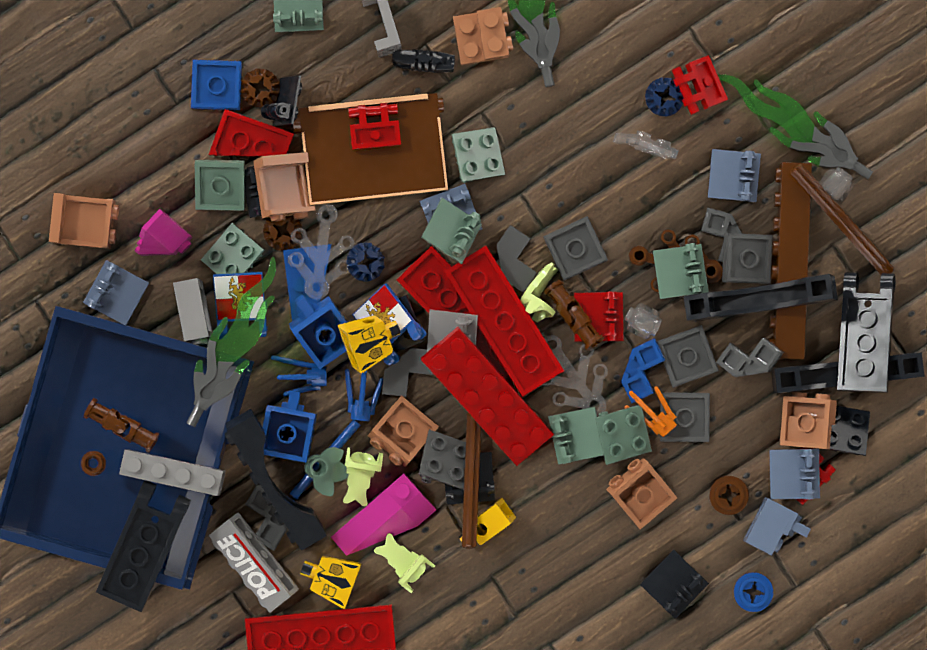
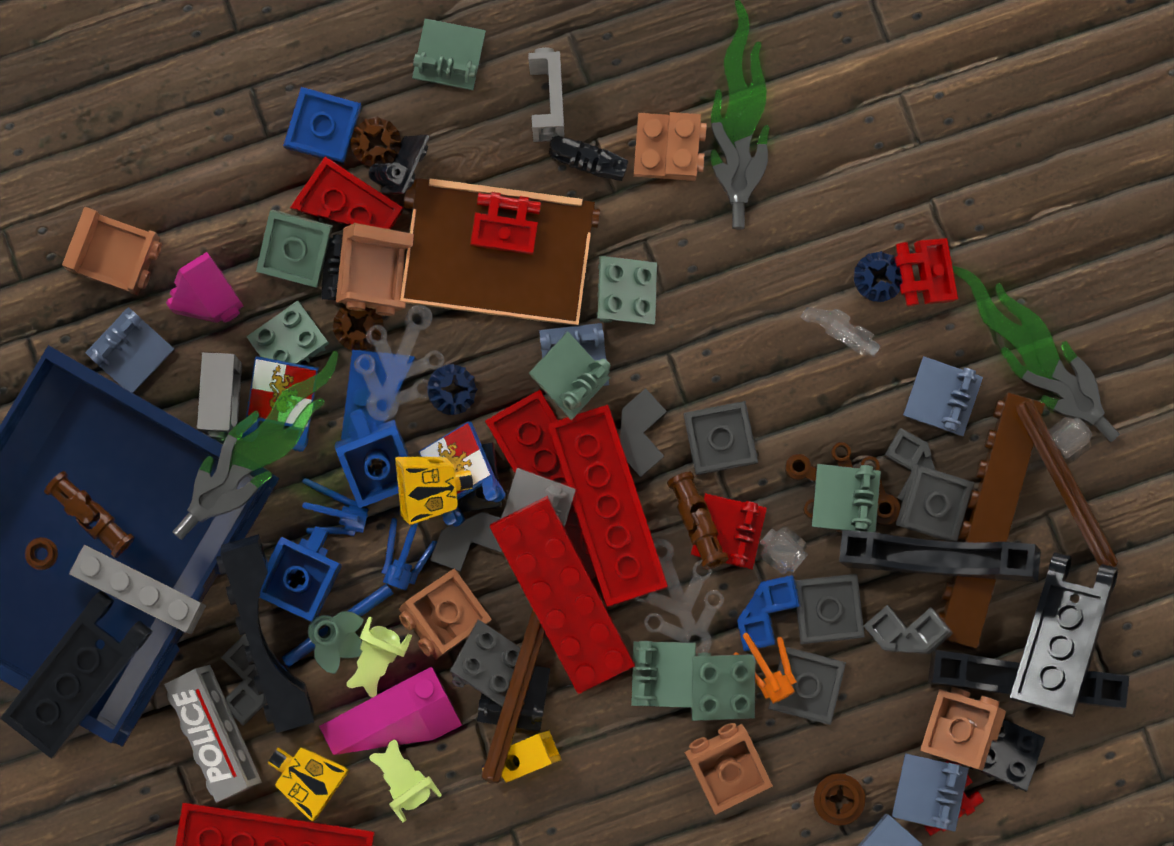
camera: 10 degrees right, 5 degrees down
yellowish green hair [520,262,558,323] -> none

